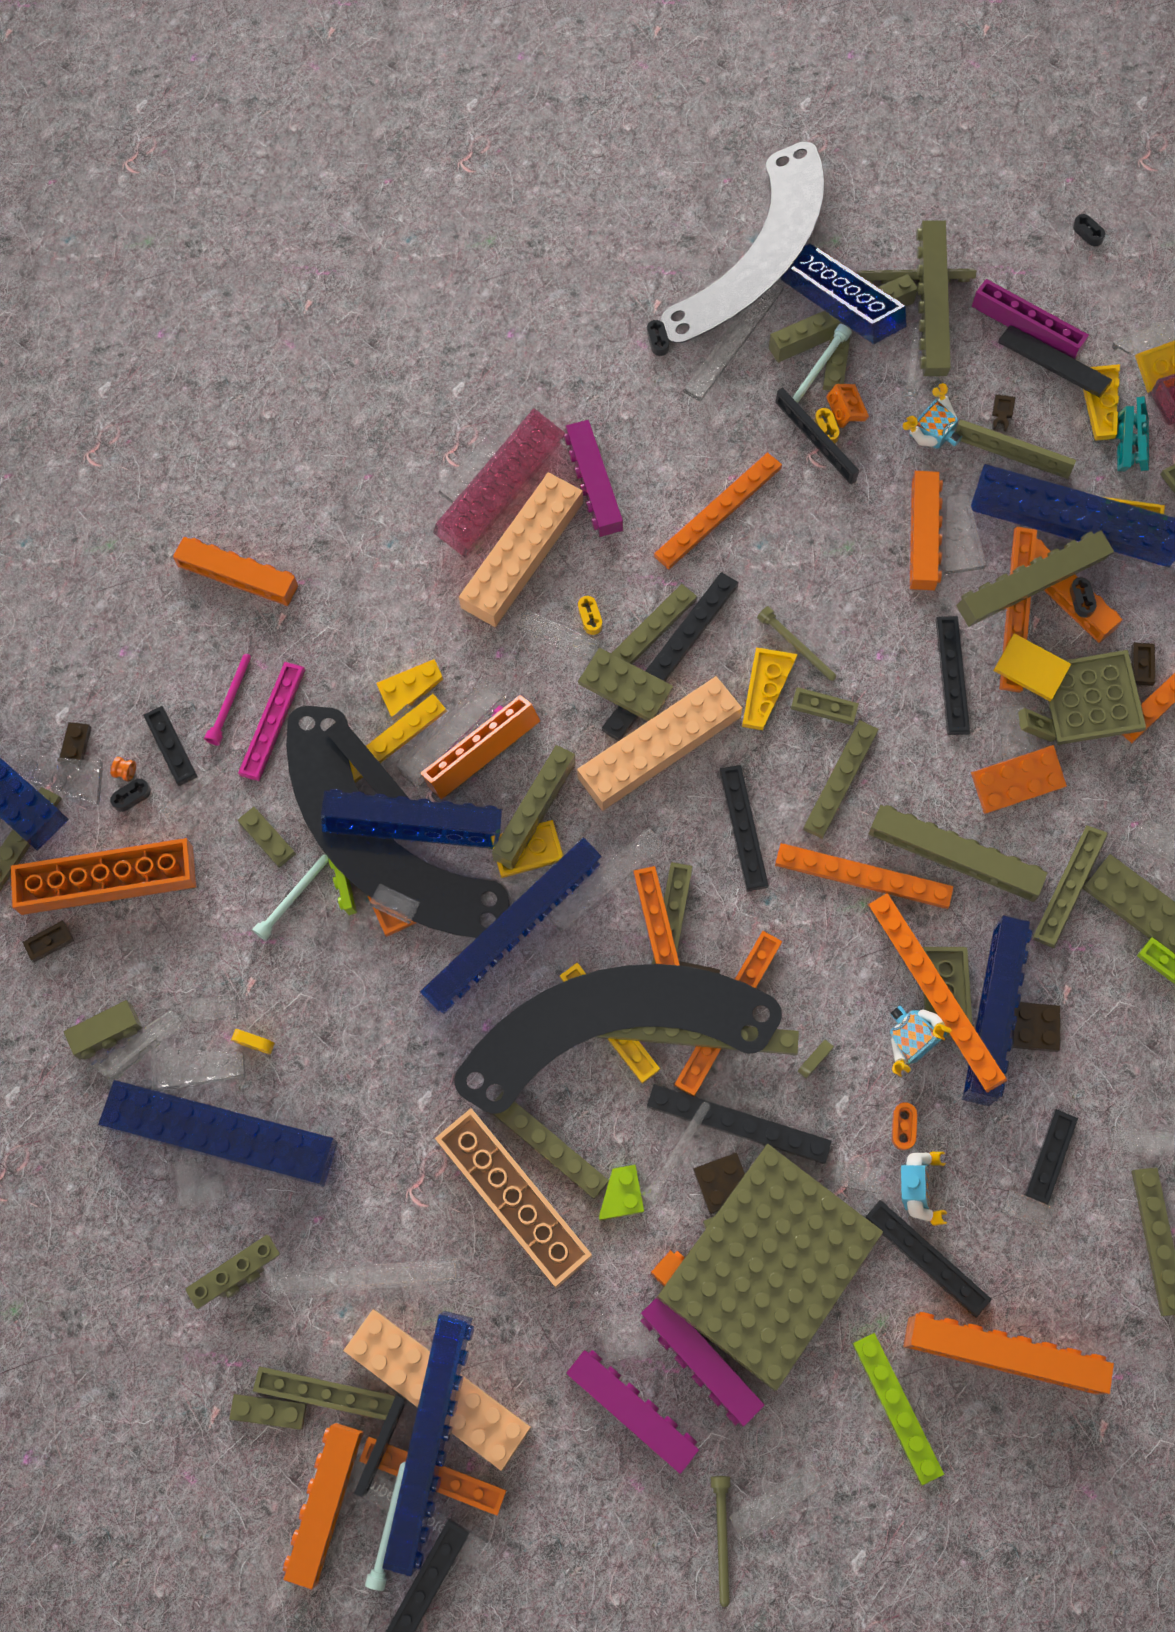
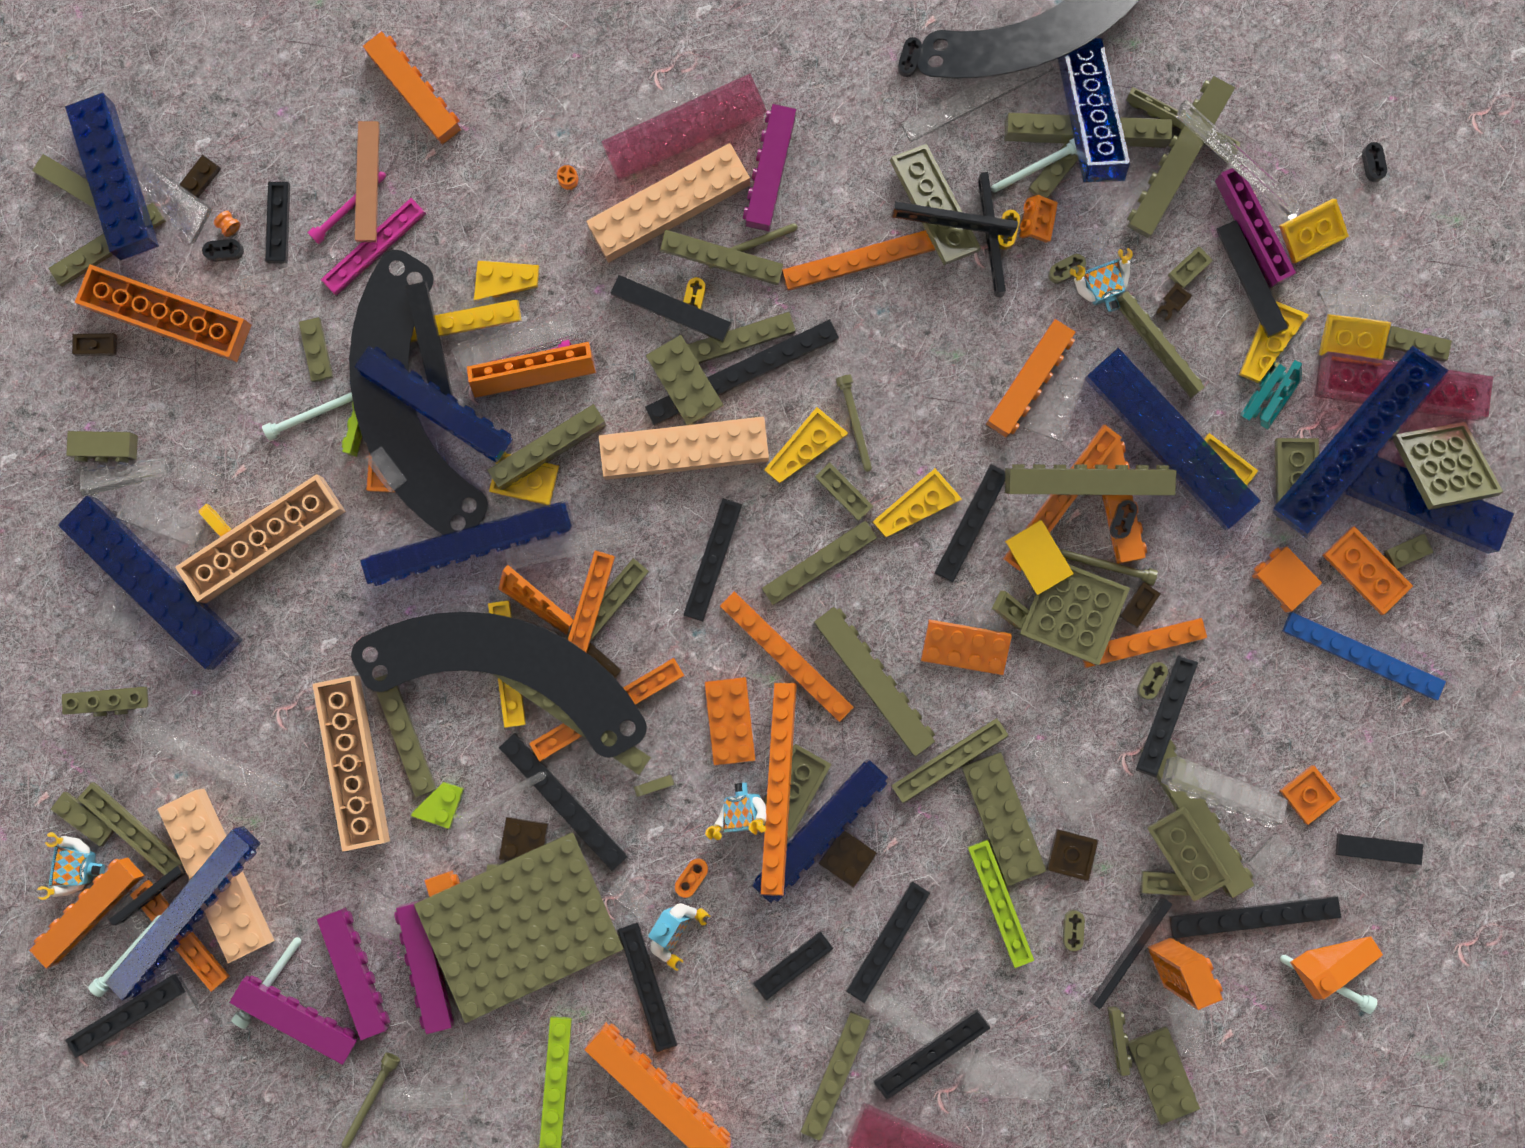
camera: 25 degrees right, 15 degrees up
none -> torso [37,832,105,900]
none -> light nougat brick [175,474,346,603]
none -> magenta brick [229,976,359,1065]
none -> light aqua piece [231,937,301,1029]
none -> nougat tile [355,121,380,243]
none -> orange wing [498,565,574,635]
none -> orange wheel [557,165,579,190]
none -> black tile [610,275,731,342]
none -> olive plate [660,230,783,285]
none -> orange plate [705,677,756,765]
none -> olive piece [708,223,798,269]
none -> black tile [846,881,930,1003]
none -> yellow wing [872,468,962,538]
none -> olive plate [890,144,981,265]
none -> black tile [891,201,1018,237]
none -> olive beam [1048,254,1086,284]
none -> olive piece [1060,549,1158,586]
none -> olive plate [1168,246,1213,288]
none -> clear tile [1176,100,1301,220]
none -> yellow tile [1279,199,1349,263]

